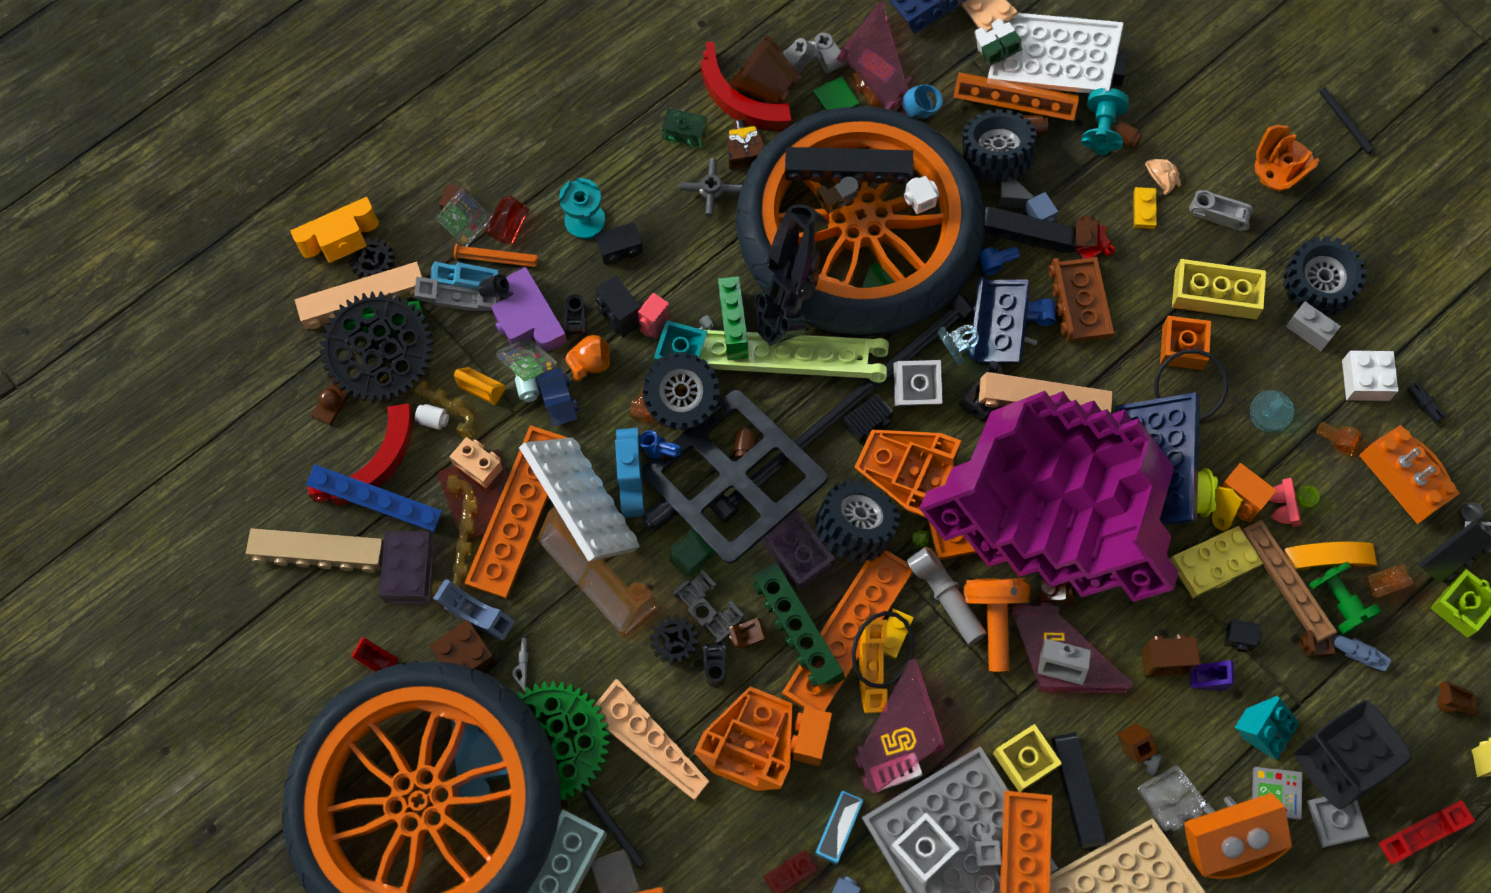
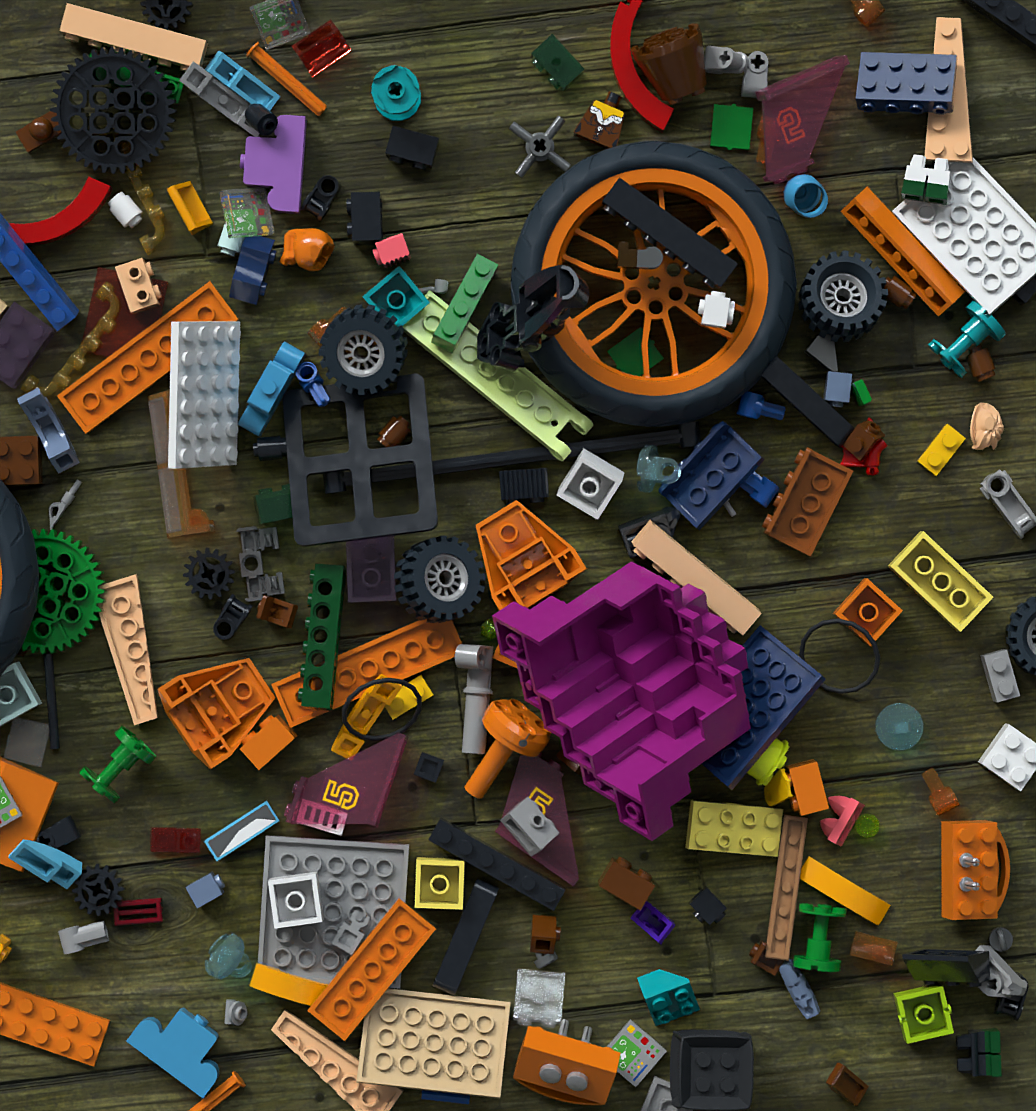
camera: 30 degrees right, 20 degrees up
none -> green piece [79,726,156,803]
none -> black plate [414,752,444,783]
none -> black brick [428,817,566,911]
none -> green tile [851,379,872,407]

